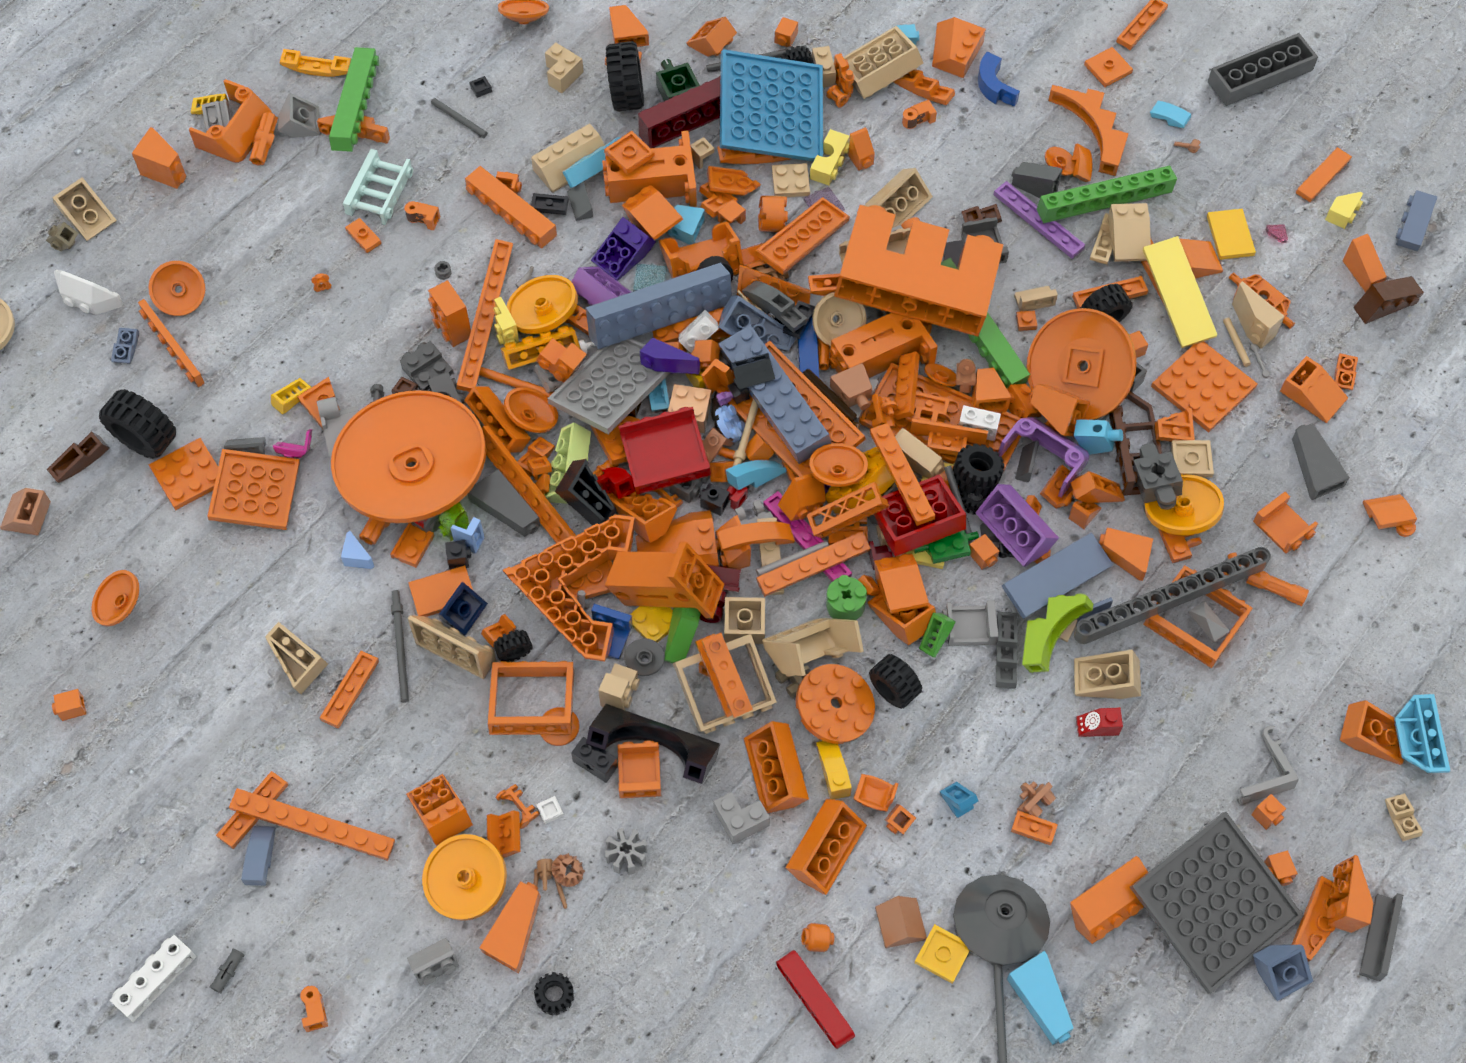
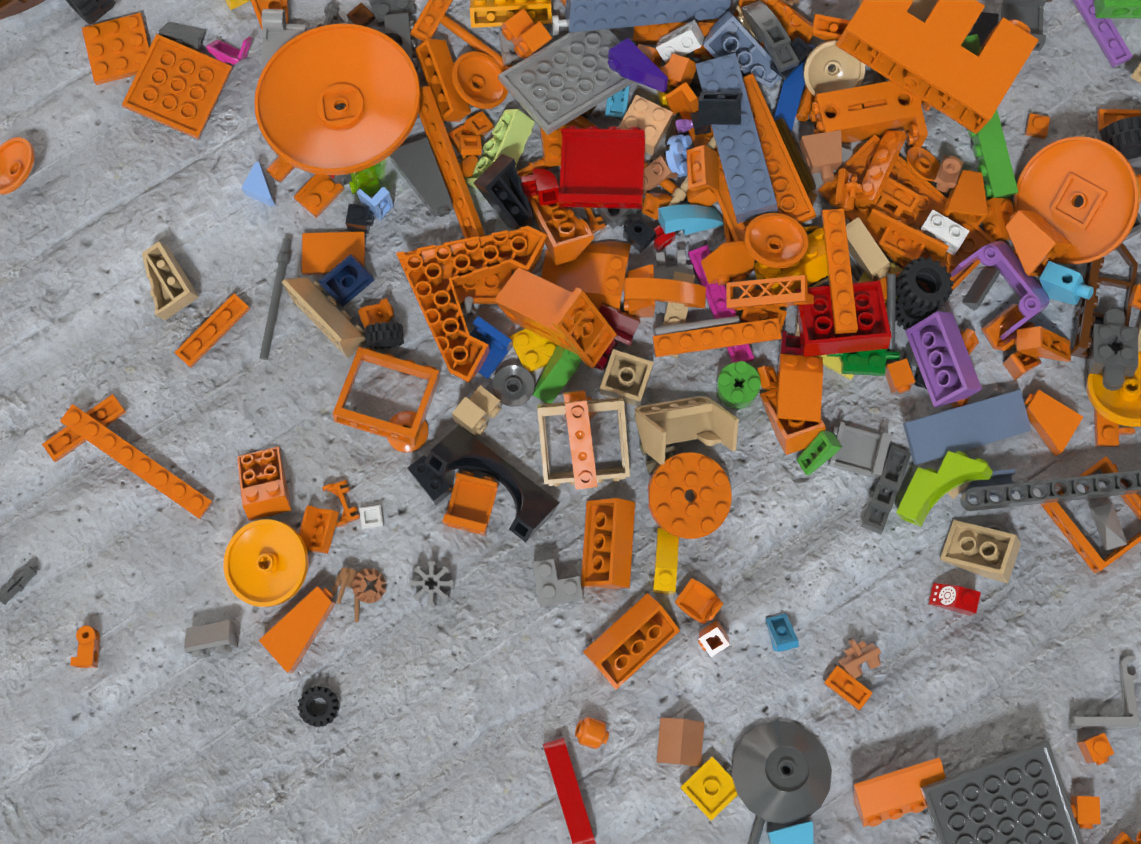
camera: 20 degrees right, 15 degrees up
sand blue slope [241,826,276,886] -> none
black tyre [869,654,922,709] -> none
tan panel [1014,286,1058,311] -> none
none -> orange panel [686,145,719,191]

